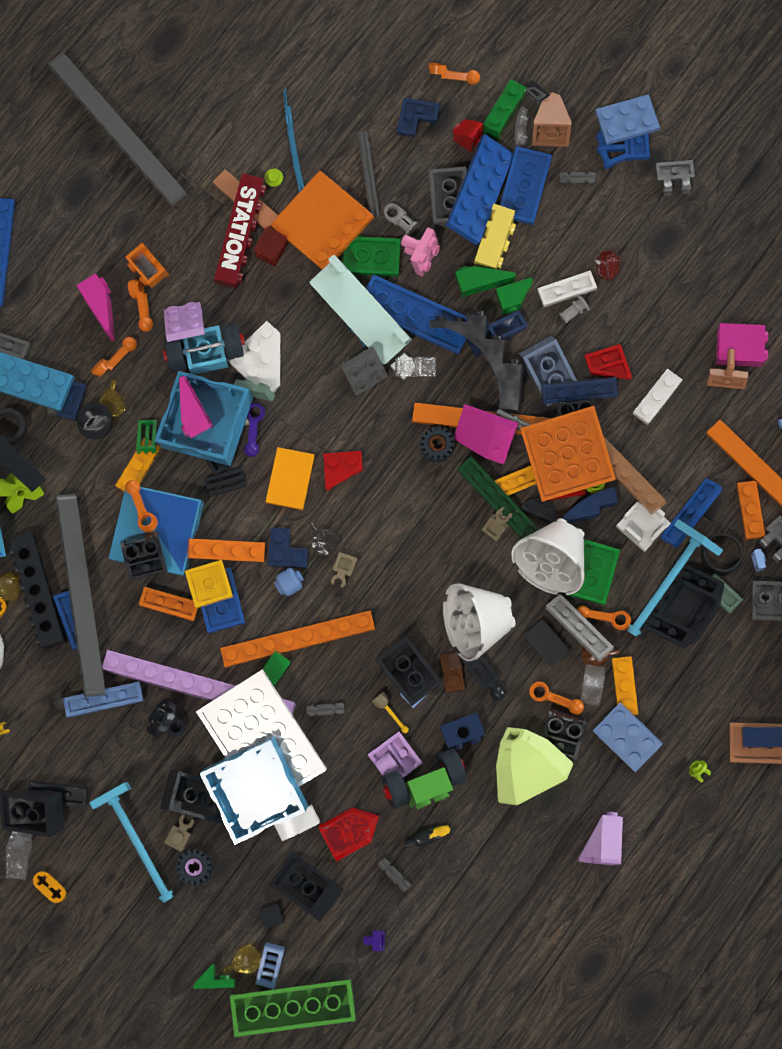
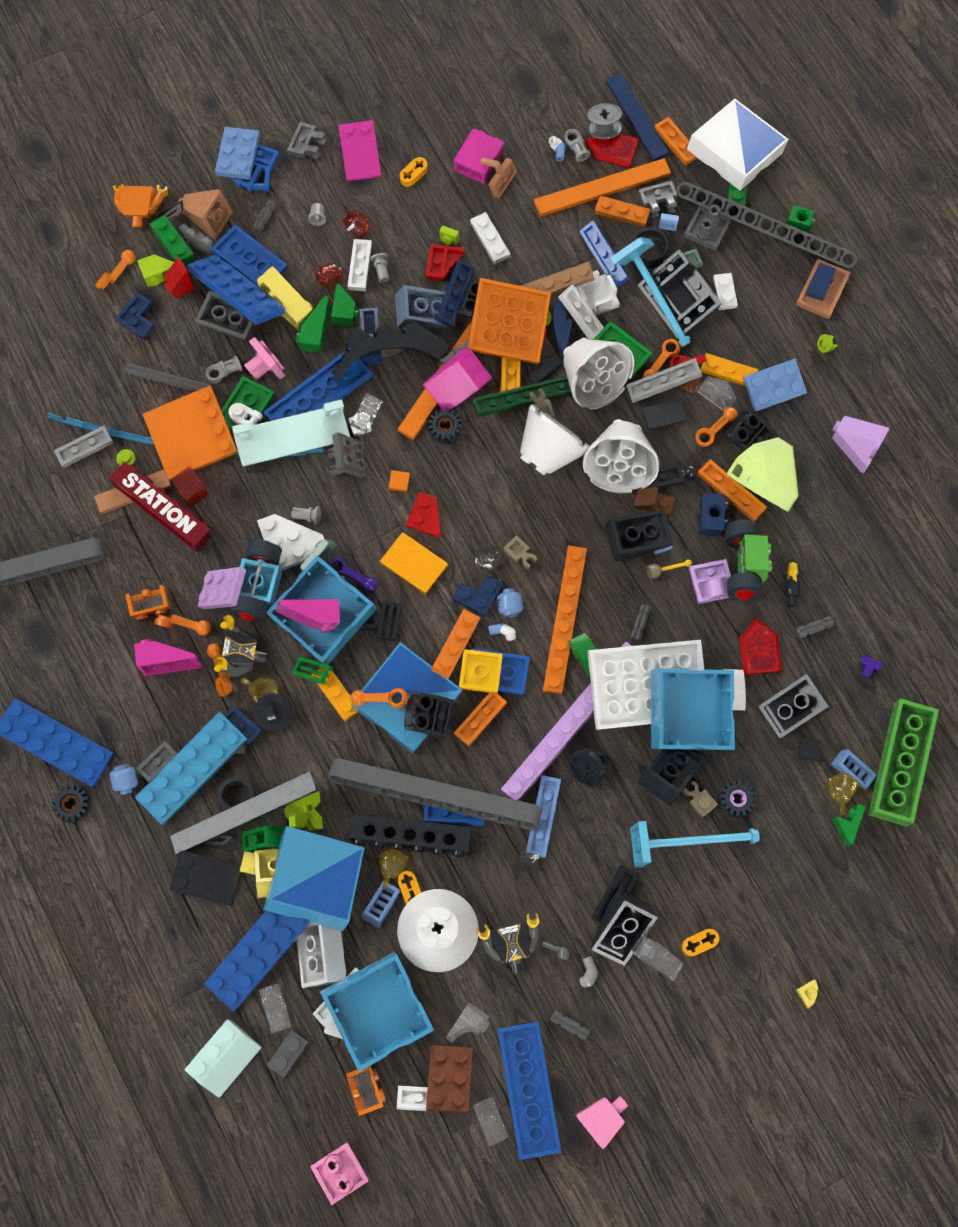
camera: 70 degrees left, 5 degrees down
none -> light grey plate [54,426,114,468]
none -> orange torso [113,184,168,228]
none -> lime slope [137,255,174,287]
none -> torso [214,615,267,677]
none -> white plate [229,403,263,426]
none -> light grey pin [291,506,321,525]
none -> light grey piece [308,203,326,226]
none -> clear red head [315,263,343,288]
none -> dark pink slope [338,120,381,182]
none -> orange tile [388,470,410,492]
none -> light orange beam [400,157,428,187]
none -> lime plate [439,225,459,246]
none -> arm [488,623,516,641]
none -> white cone [520,404,590,475]
none -> white plate [558,285,604,340]
none -> red plate [670,355,707,367]
none -> orange plate [697,459,767,522]
none -> white plate [713,273,738,310]
none -> light yellow tile [796,979,818,1008]

